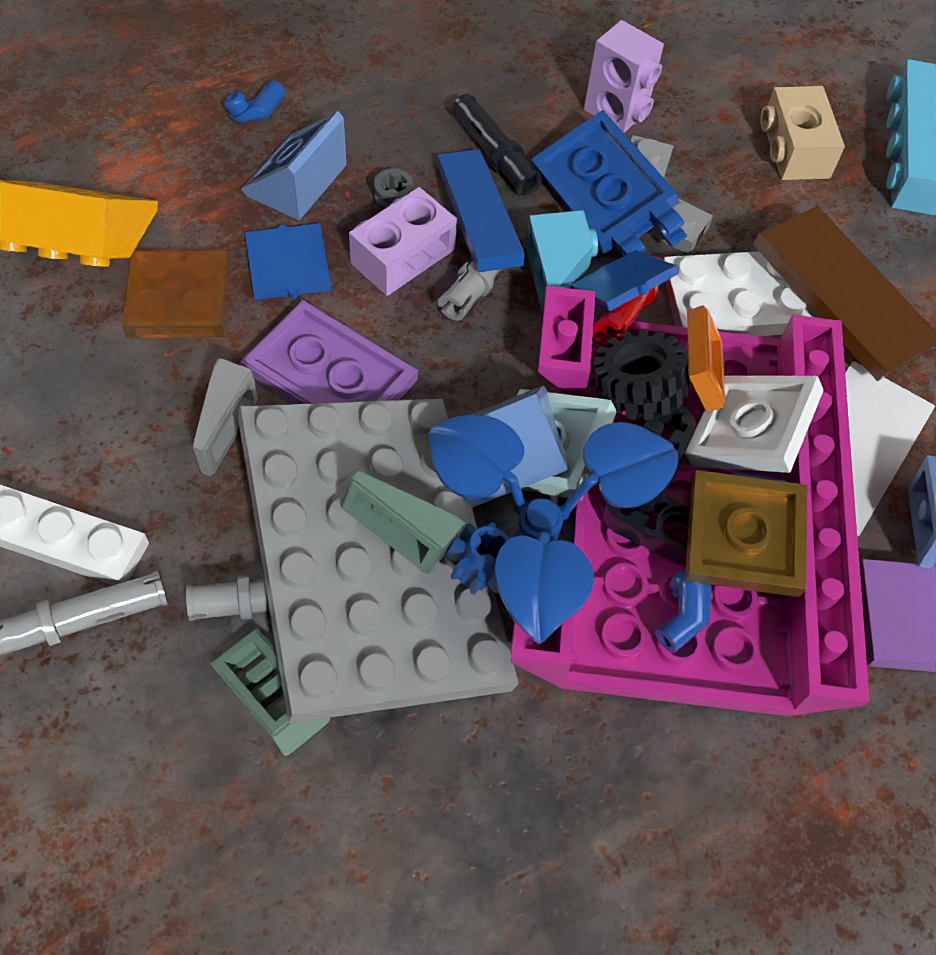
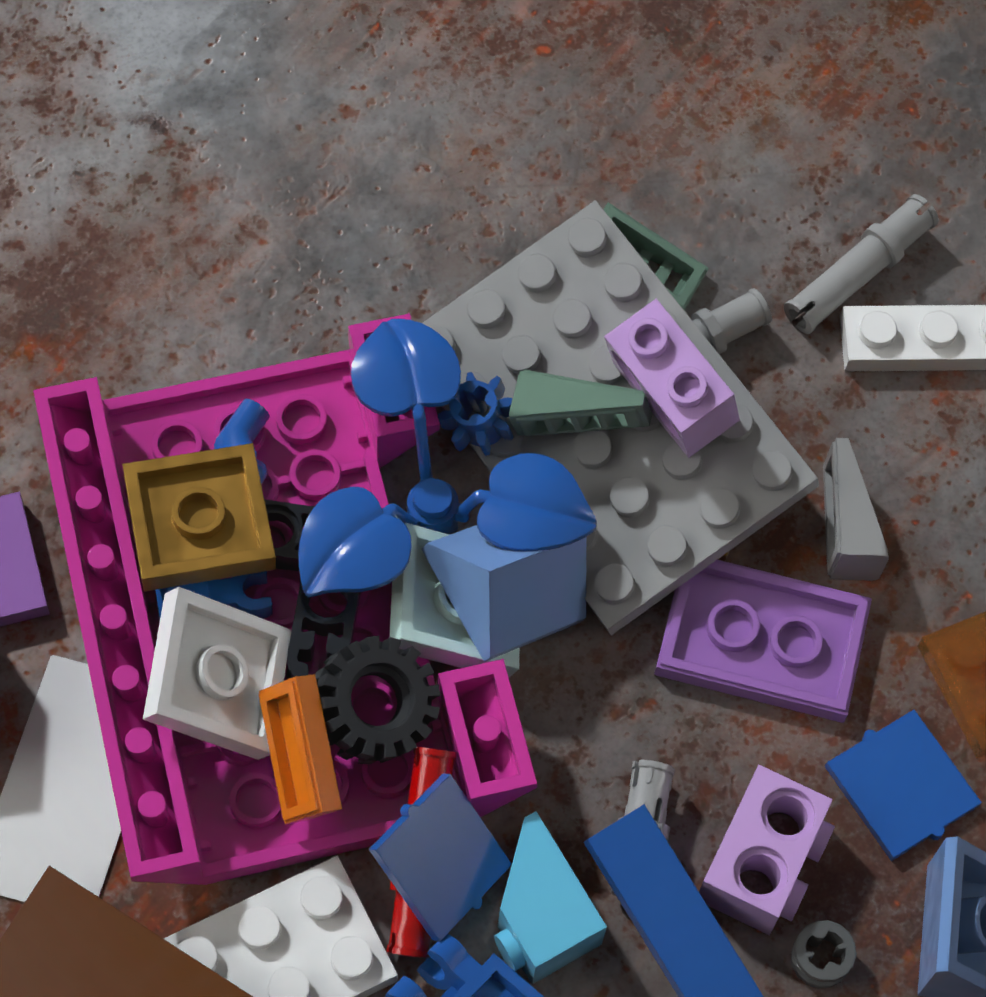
camera: 160 degrees right, 5 degrees up
none -> lavender brick [604,298,740,458]

